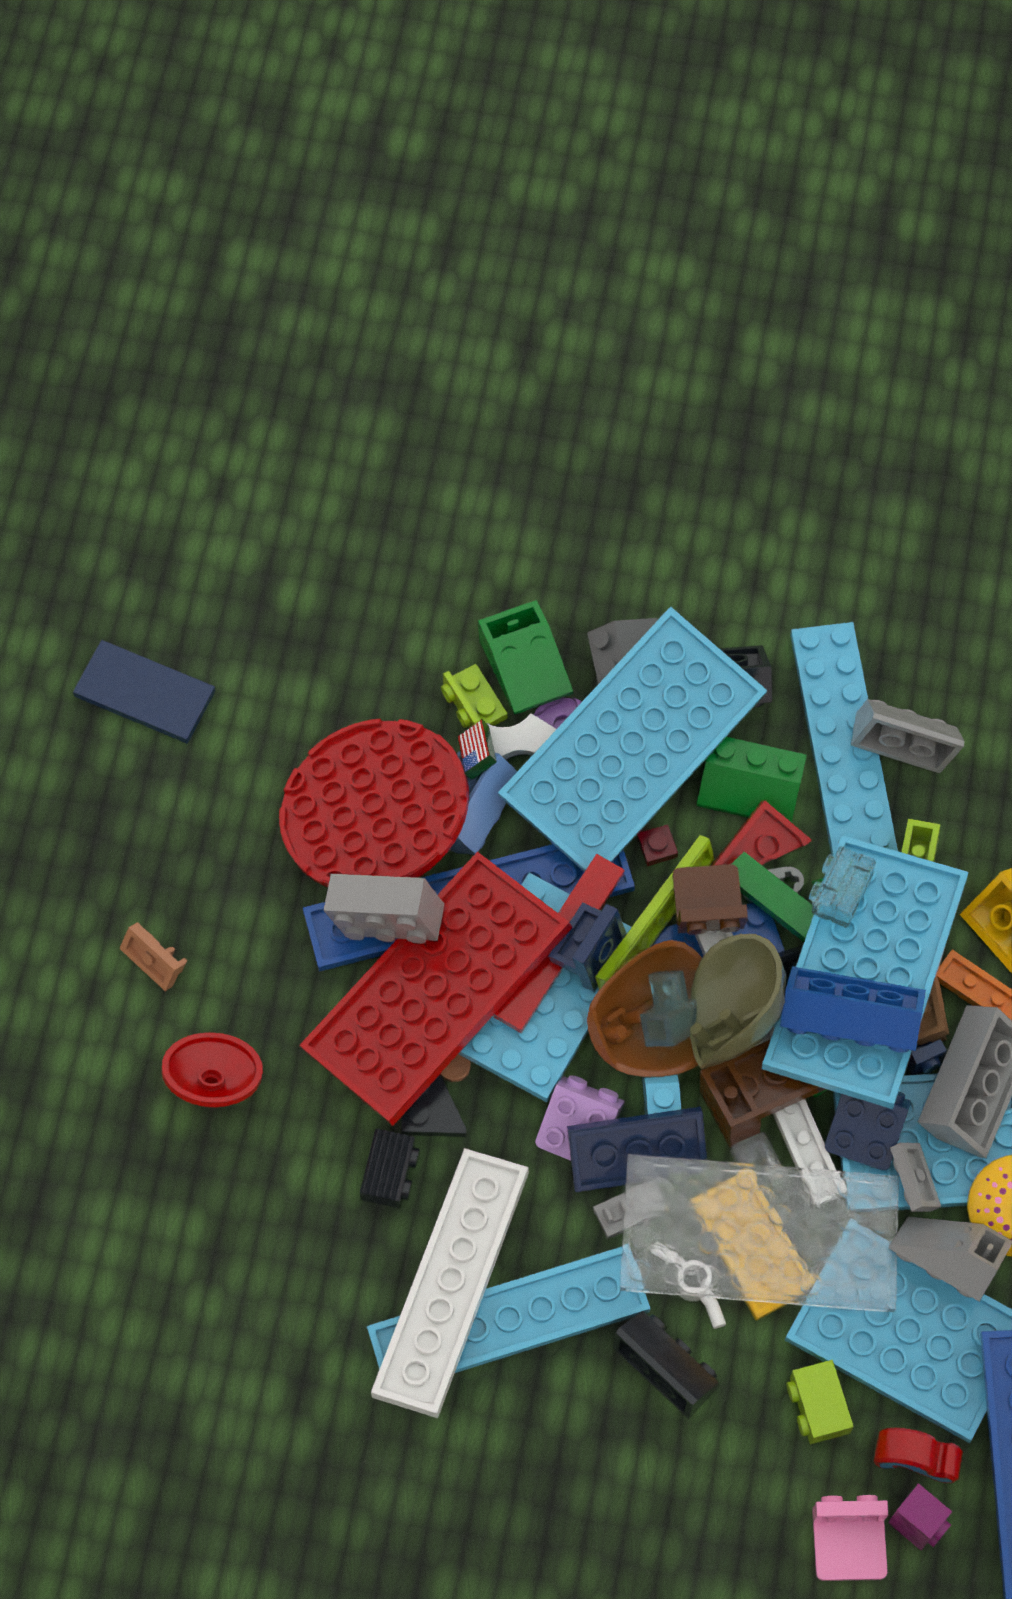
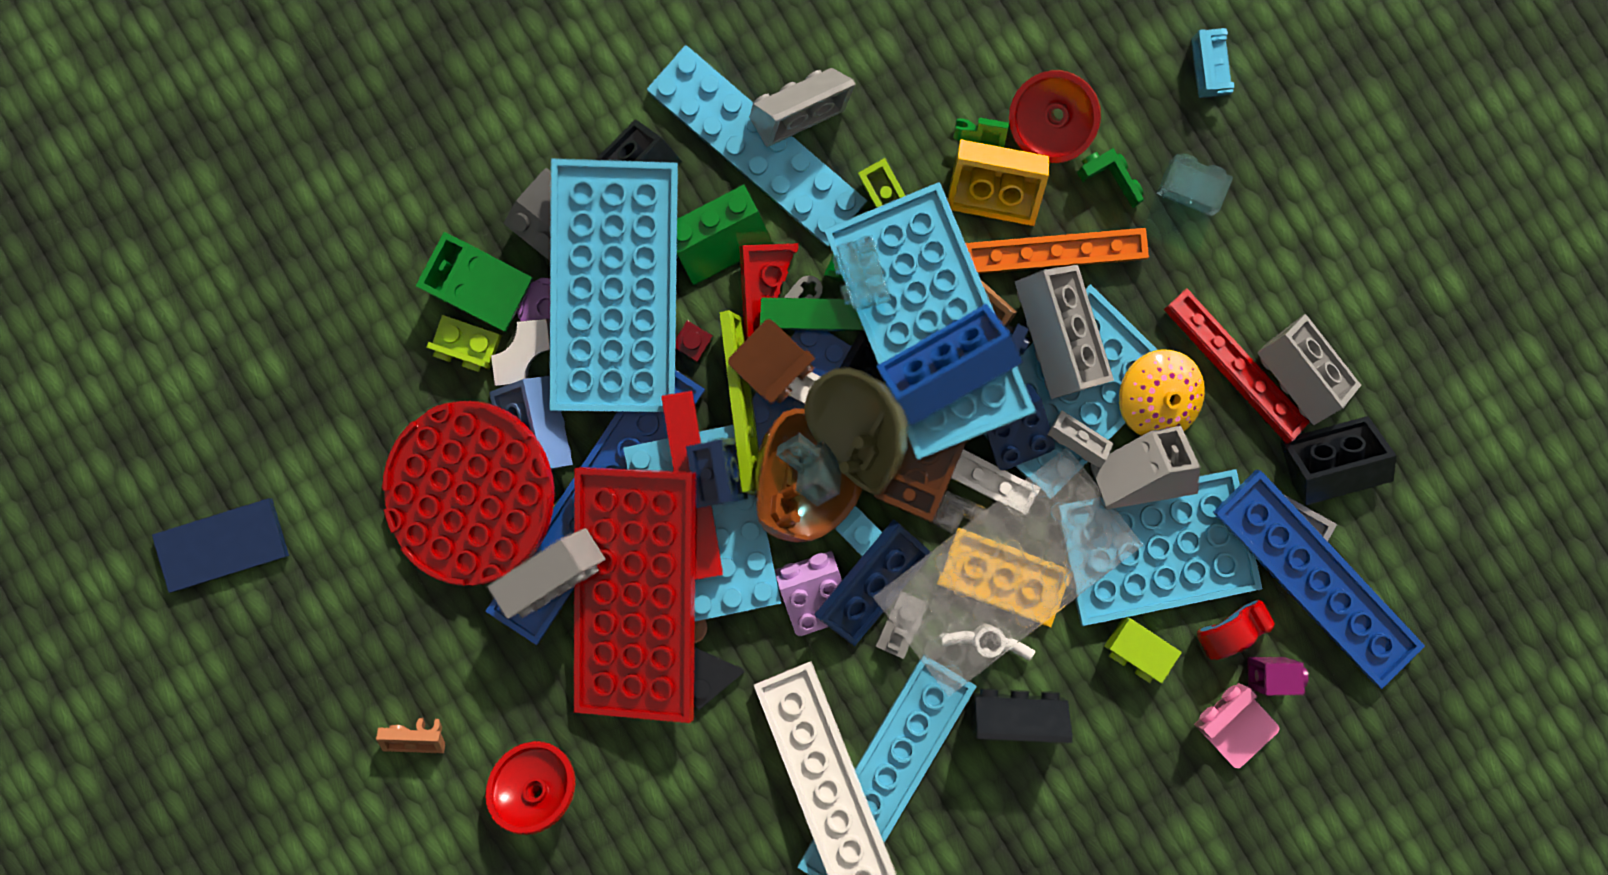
camera: 40 degrees left, 20 degrees up
black brick [360,1129,420,1209] -> none
tile [457,719,497,780] -> none

